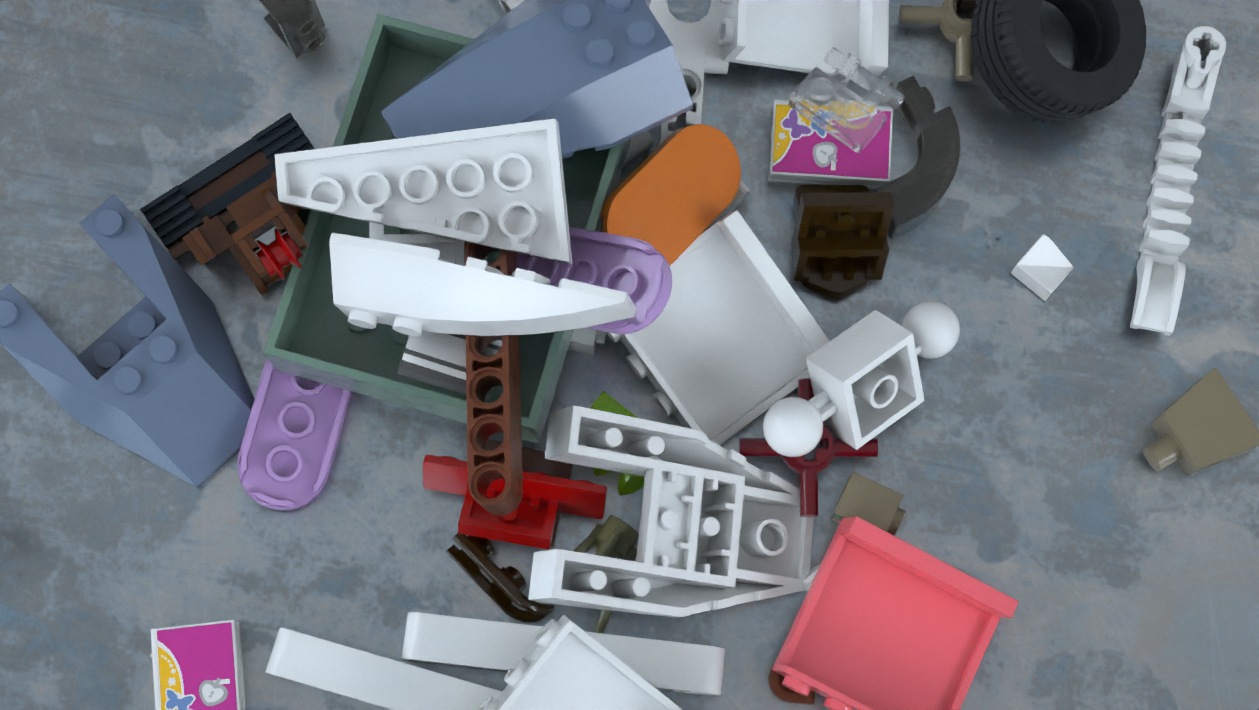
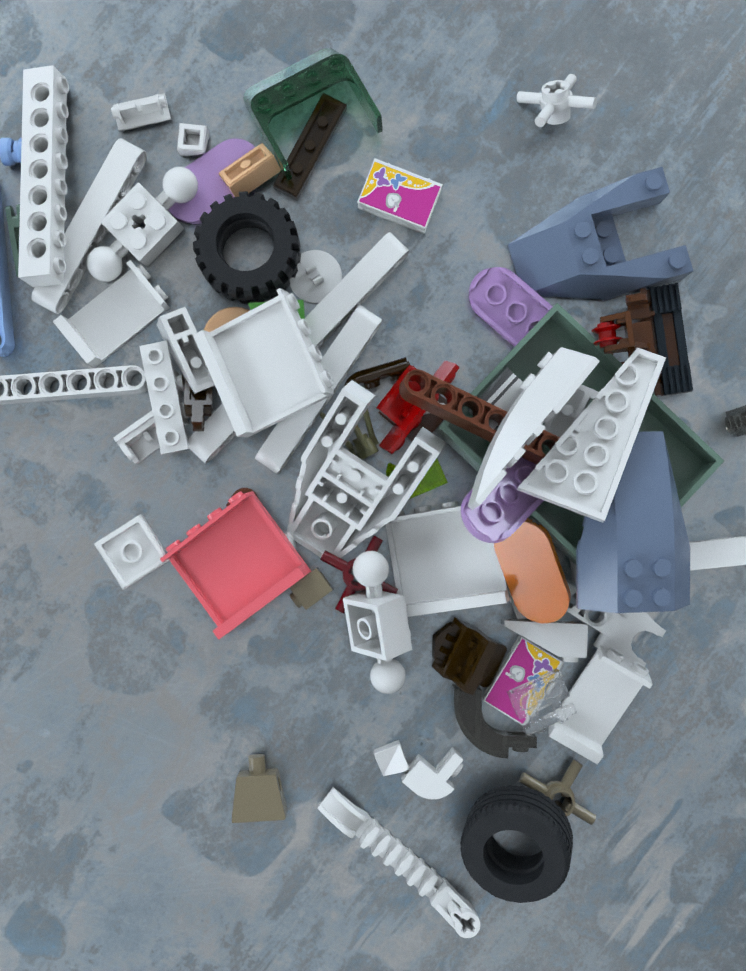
camera: 110 degrees right, 10 degrees up
none -> white brick [401,747,464,799]
none -> white slope [501,618,588,662]

